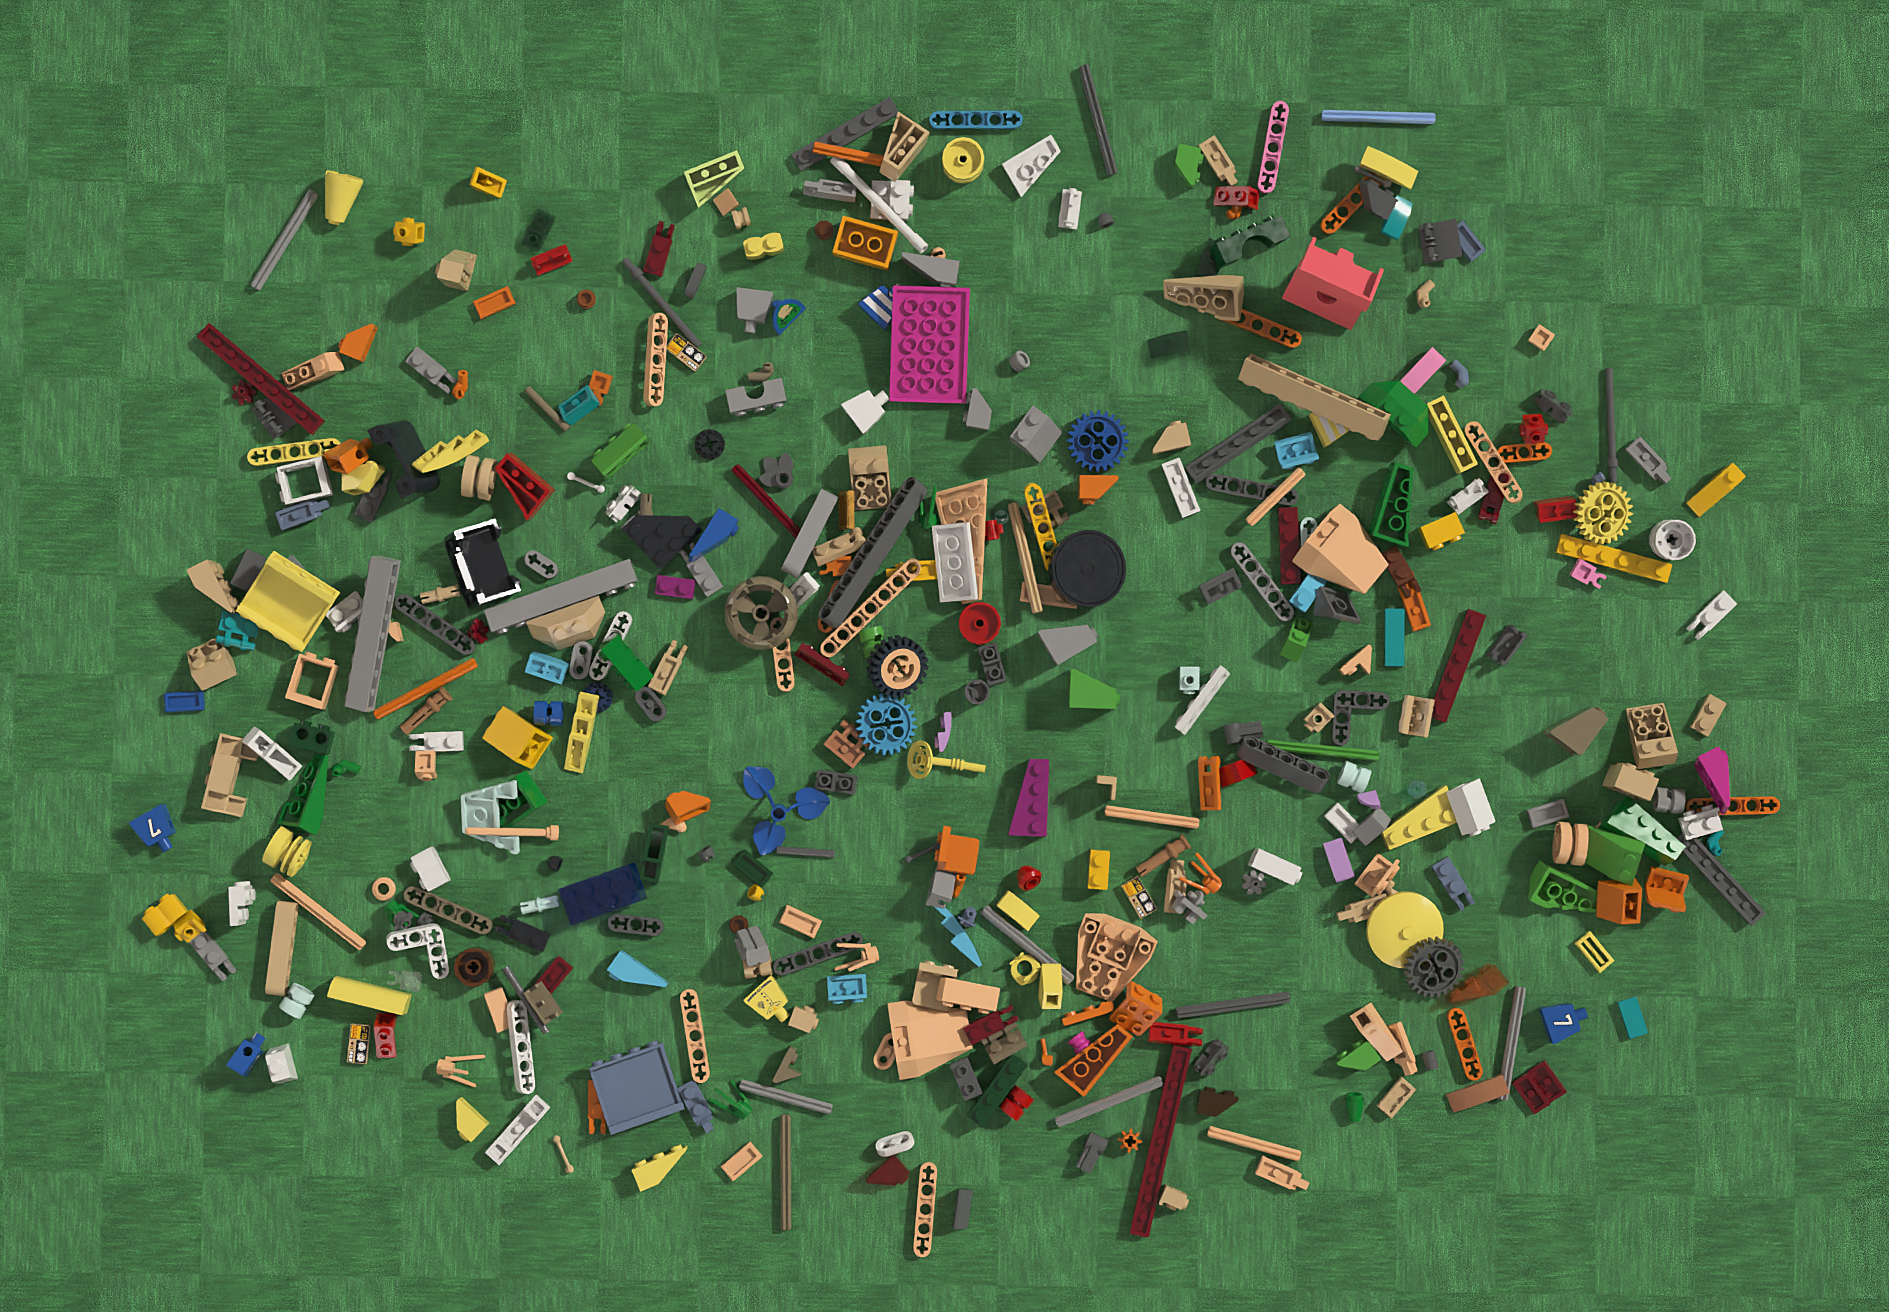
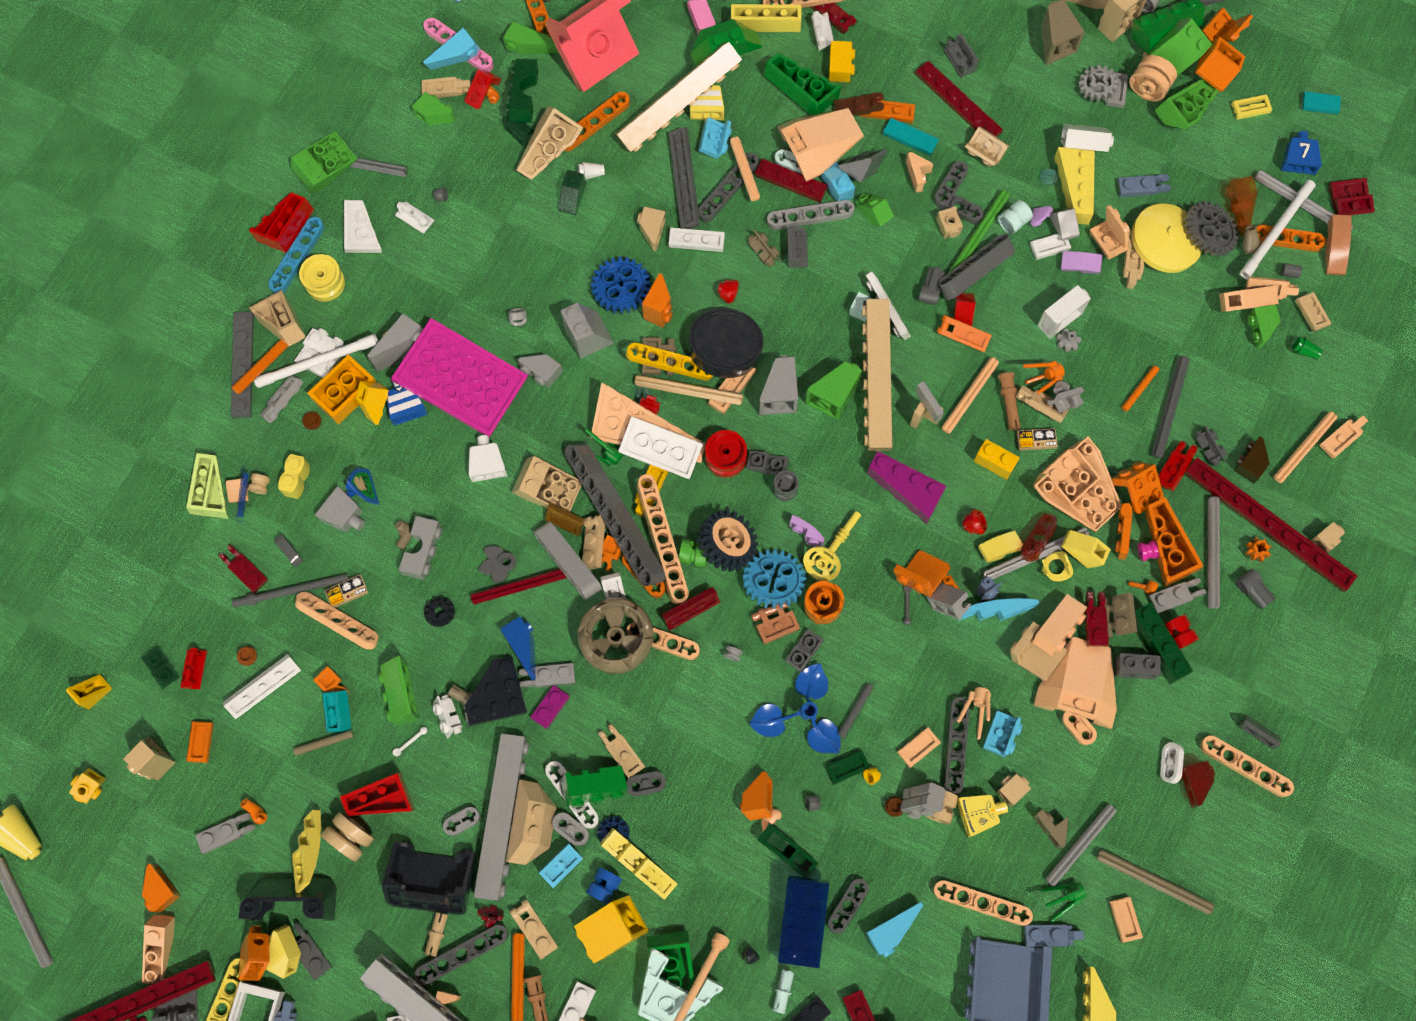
camera: 55 degrees left, 15 degrees down
none -> white plate [223,654,301,719]
none -> blue piece [236,467,249,523]
none -> red wedge [248,192,314,253]
none -> bright green slope [290,131,357,195]
none -> yellow slope [355,381,389,425]
none -> medium azure slope [423,28,481,70]
none -> bright green slope [503,21,559,54]
none -> tan plate [509,899,559,960]
none -> white cone [578,162,605,180]
none -> red cone [717,279,740,304]
none -> light grey bush [723,646,743,662]
none -> dark tan hinge [748,230,781,267]
none -> orange brick [804,581,844,624]
none -> tan brick [862,299,892,451]
none -> light grey tile [915,382,944,423]
none -> clear red beam [1021,514,1057,562]
none -> light grey gear [1079,65,1119,103]
none -> orange bar [1121,366,1159,412]
none -> light grey hinge [1148,578,1206,614]
none -> white piece [1240,180,1316,279]
none -> dark tan cone [1242,225,1261,254]

